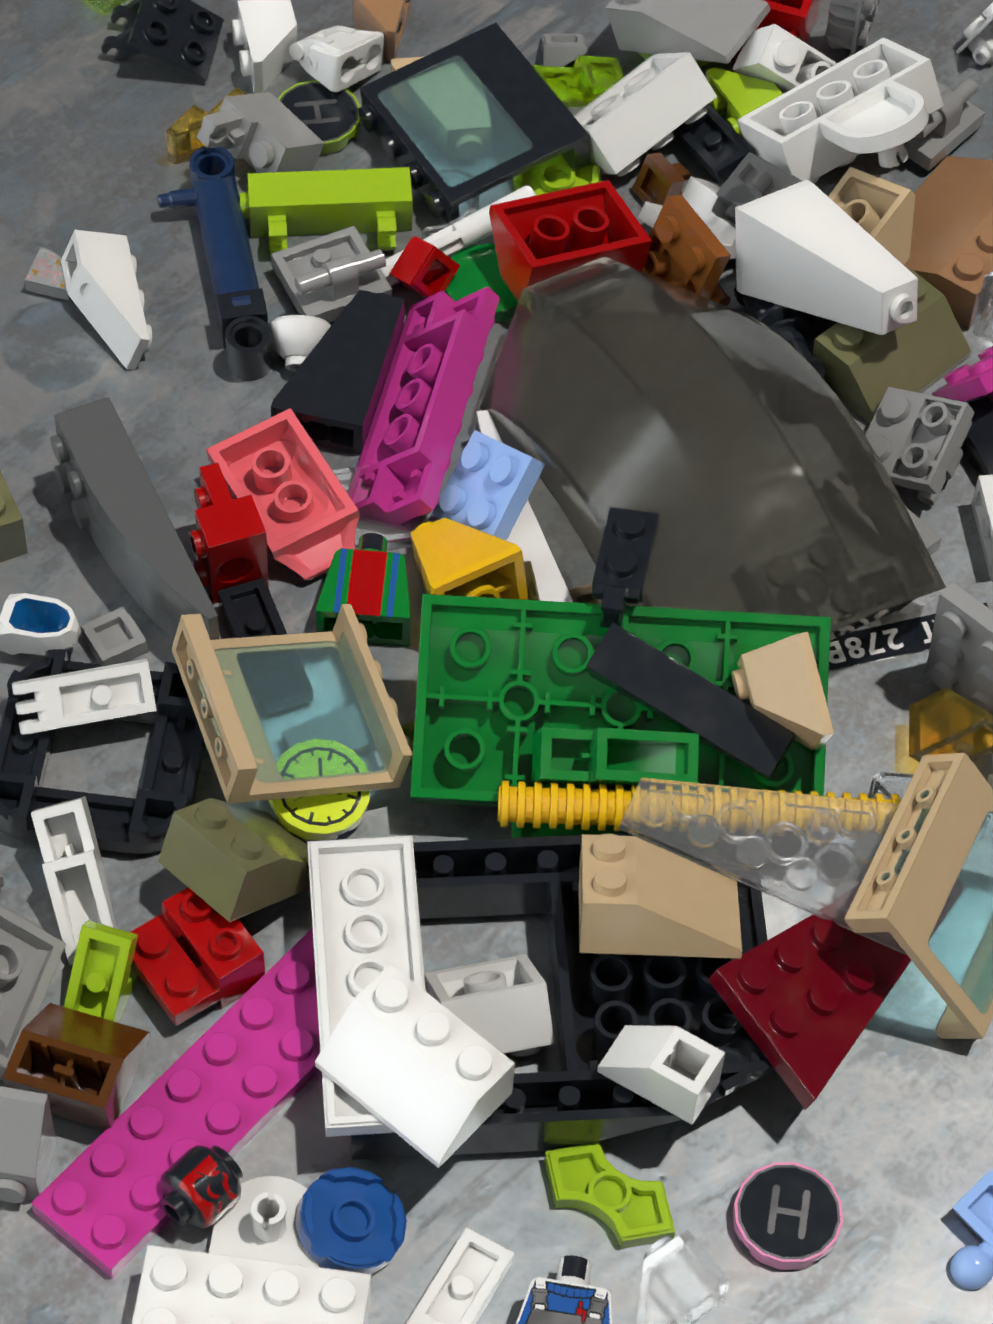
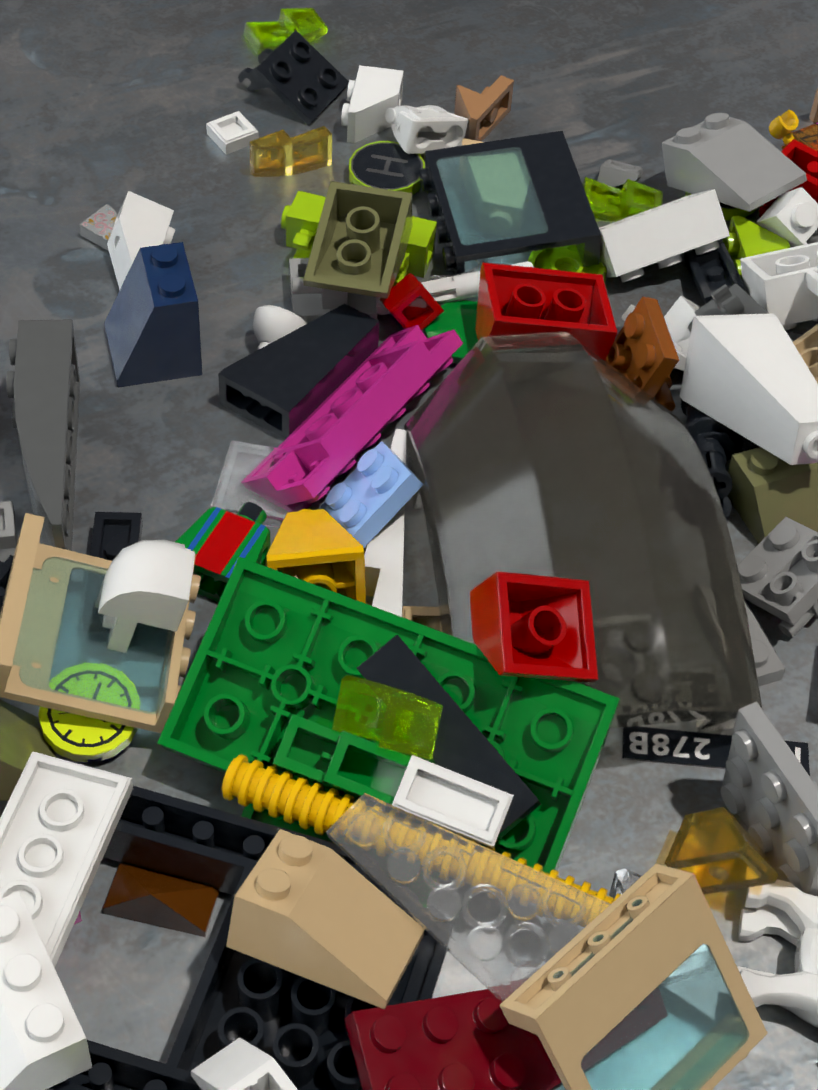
camera: 20 degrees right, 5 degrees down
dark blue piece [157,146,273,381] -> none
red brick [189,462,269,605] -> none
light grey hinge [197,92,324,173] -> none
coral slope [206,408,359,580] -> none
white slope [424,954,555,1057] -> none
black hinge [592,507,660,628] -> none
reddish brown tile [632,152,692,206] -> none
tan slope [731,631,834,750] -> none
none -> white brick [94,540,195,653]
none -> reddish brown slope [103,863,221,937]
none -> dark blue slope [104,242,202,388]
none -> white tile [206,111,259,155]
none -> olive slope [303,181,412,299]
none -> clear neon green slope [332,675,443,760]
none -> white tile [392,755,514,848]
none -> red slope [469,571,598,683]

